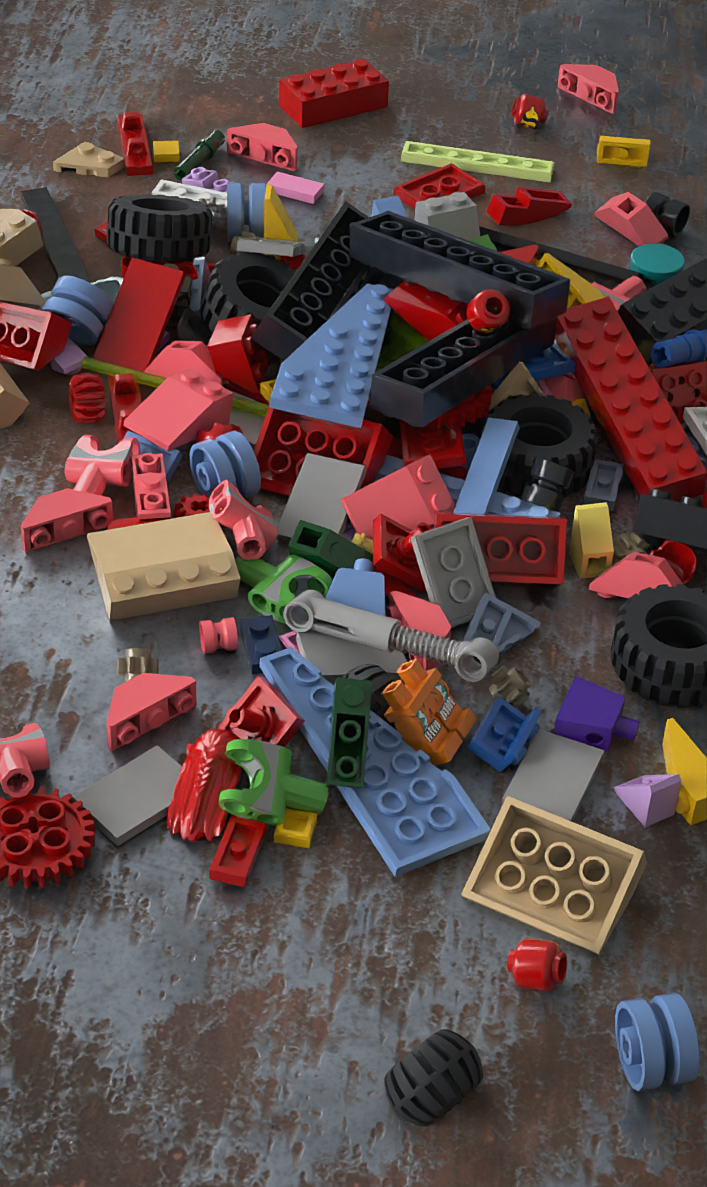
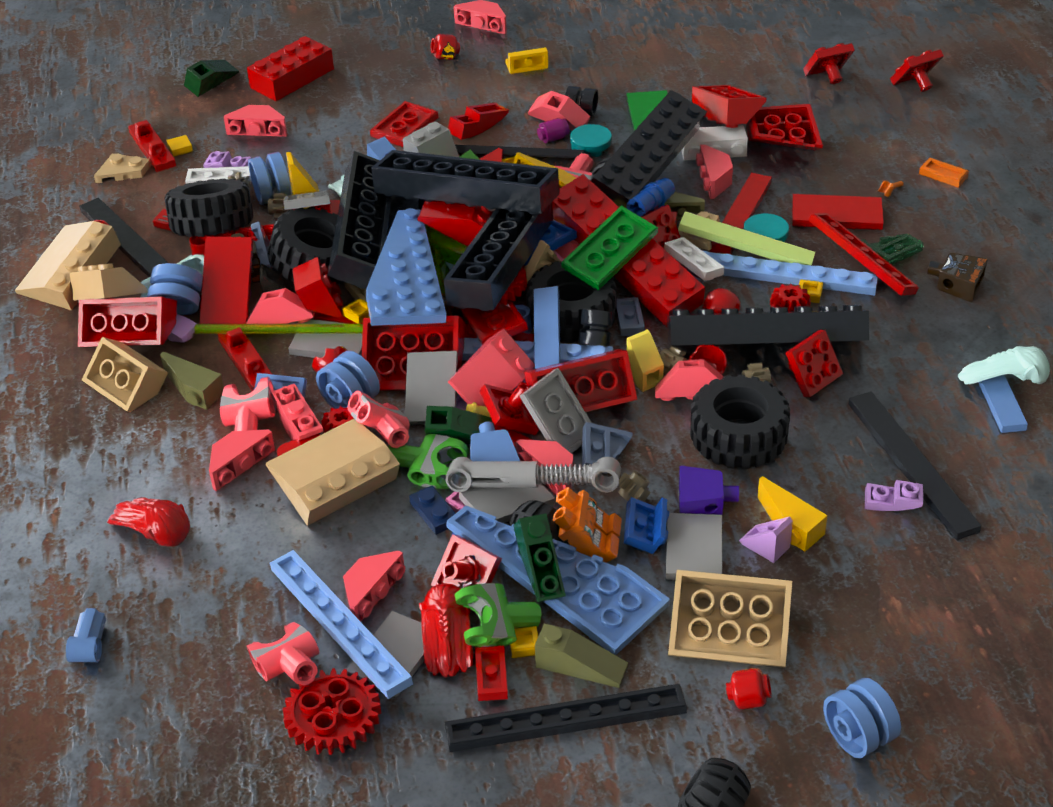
camera: 15 degrees left, 0 degrees up
red gear [69,373,105,424] -> none
dark tan gear [117,648,159,682] -> none
coral slope [123,369,234,451] -> none
dark green pin [174,130,225,181] -> none
coral wheel [199,617,238,654] -> none
bright pink tile [267,172,324,204] -> none
yellowish green tile [401,141,555,183] -> none
red head [467,289,510,333] -> none
none -> olive slope [160,352,224,410]
none -> dark green slope [184,60,239,97]
none -> light blue plate [270,550,413,699]
none -> black tile [445,683,687,752]
none -> olive slope [535,623,628,688]
none -> magenta brick [537,118,569,143]
none -> green tile [561,205,658,290]

